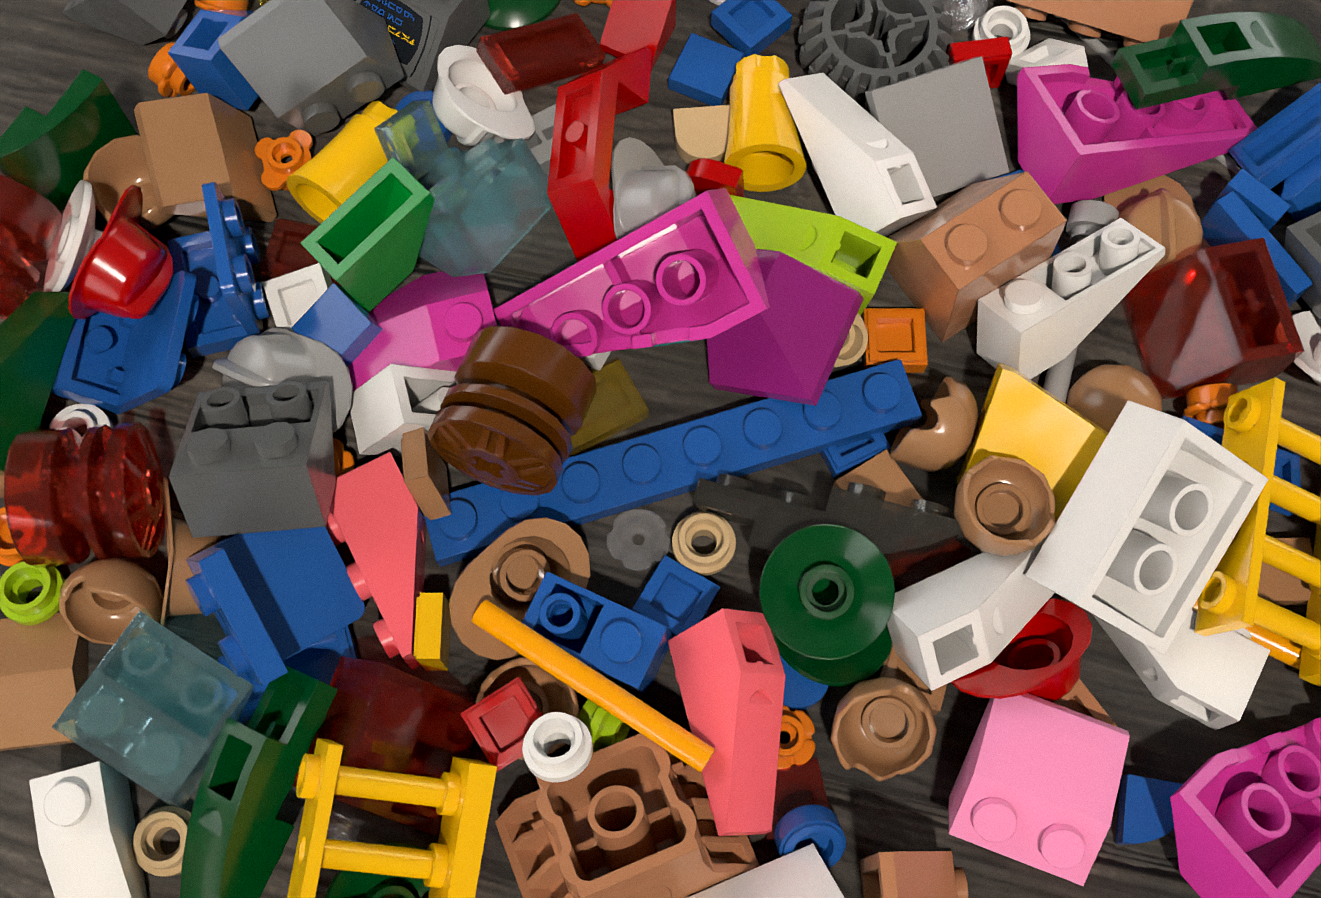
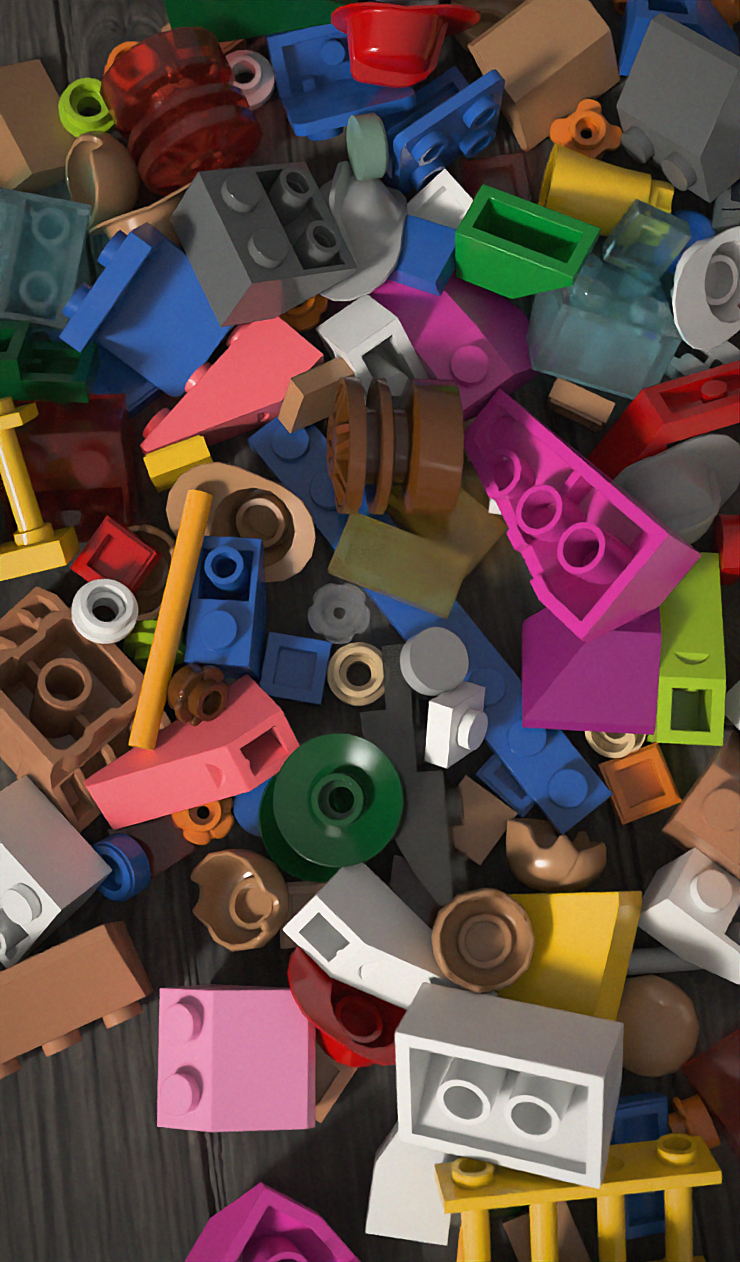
camera: 70 degrees right, 10 degrees up
blue tile [1115,774,1183,845] -> none
none -> reddish brown plate [167,663,228,726]
none -> clear yellow tile [328,513,472,620]
none -> sand green tile [346,112,389,181]
none -> light grey tile [400,627,469,696]
none -> white plate [424,681,488,768]
none -> medium nougat tile [546,377,615,432]

